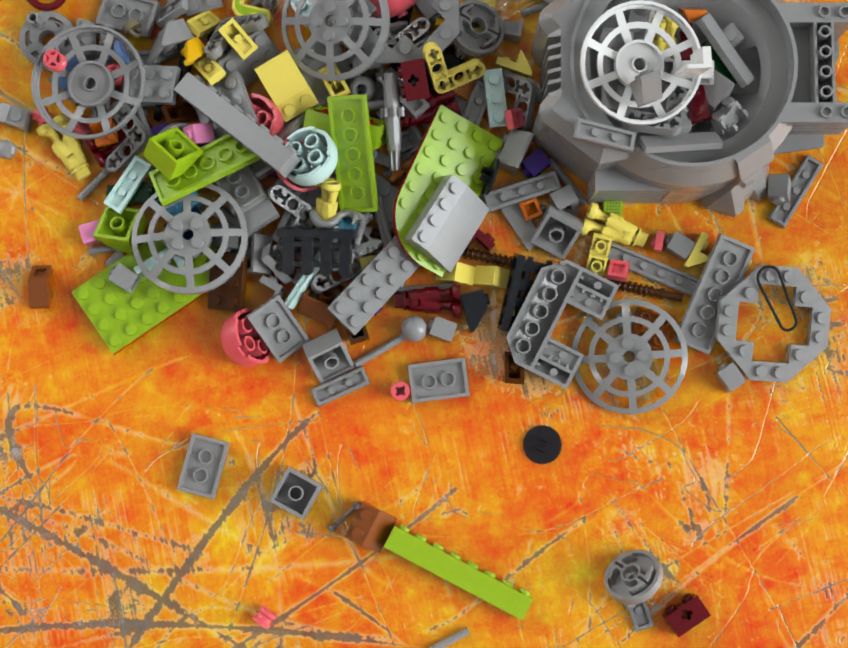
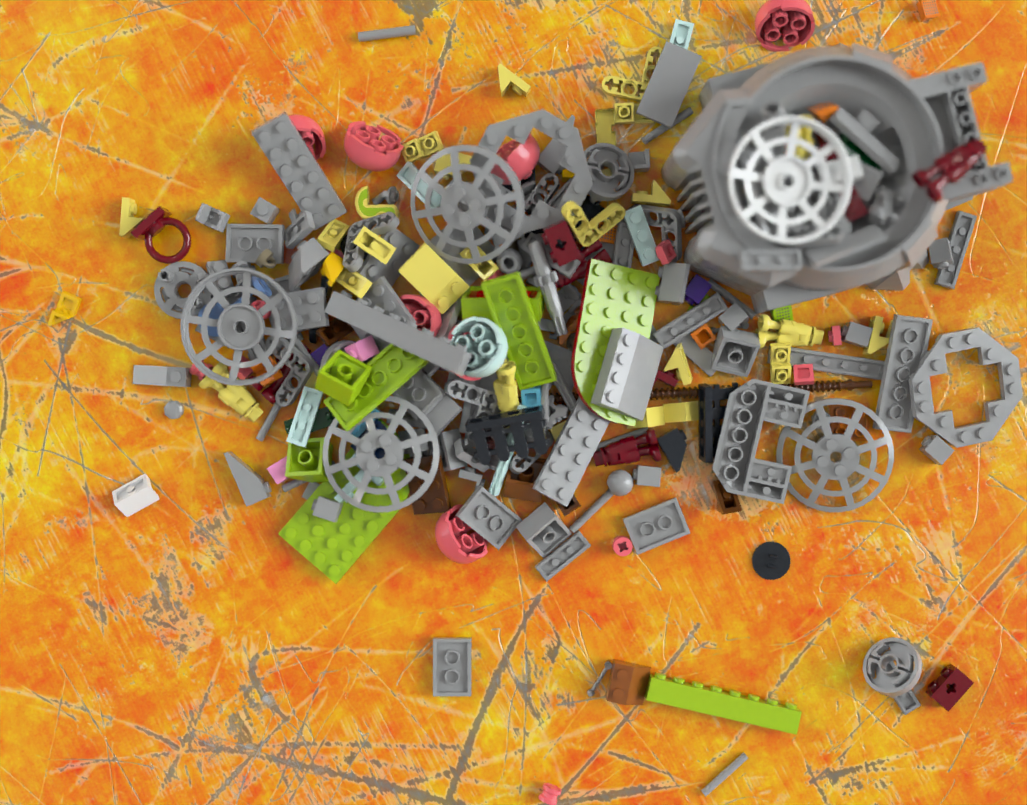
camera: 25 degrees left, 5 degrees up
dark orange slope [28,265,53,309] -> none
coral wheel [43,49,67,72] -> none
light grey brick [269,466,324,520] -> none
light grey animal [309,210,366,228] -> none
black piece [479,158,500,195] -> none
light grey slope [630,68,662,107] -> none
white panel [676,46,712,77] -> none
black piece [756,265,798,332] -> none
none -> light grey slope [224,451,272,507]
none -> light yellow slope [663,343,693,385]
none -> dark red piece [912,138,988,203]

